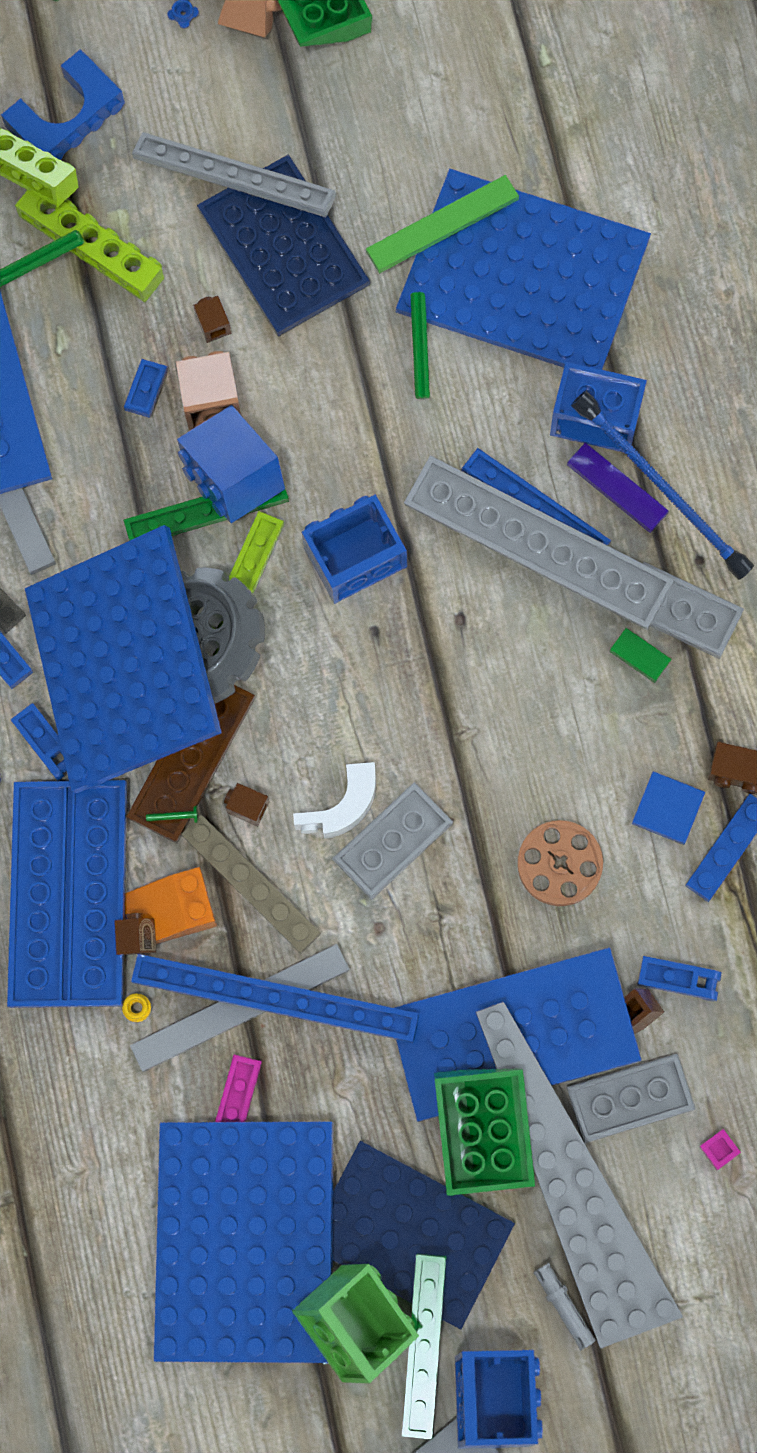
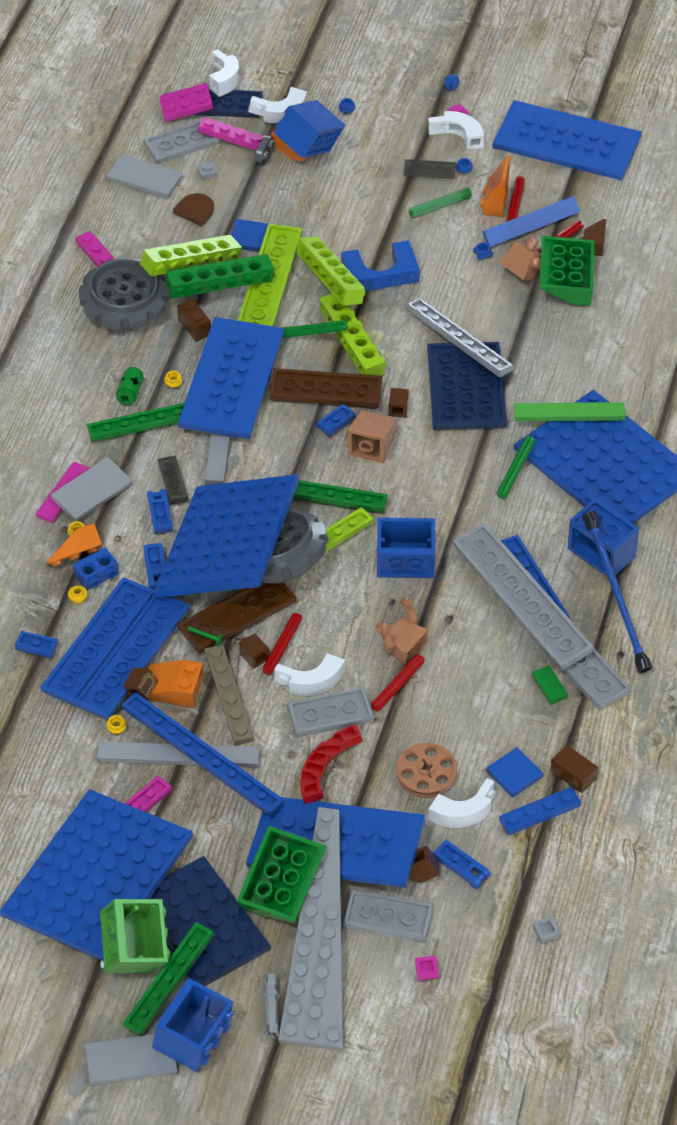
camera: 25 degrees right, 25 degrees down
blue container [177,405,285,523] -> none
dark purple tile [567,443,669,533] -> none
none -> red axle [262,612,302,675]
none -> reddish brown plate [270,368,383,408]
none -> red tile [300,724,363,805]
none -> red axle [371,654,424,712]
none -> nougat torso [375,596,428,665]
none -> white arch [428,778,496,828]

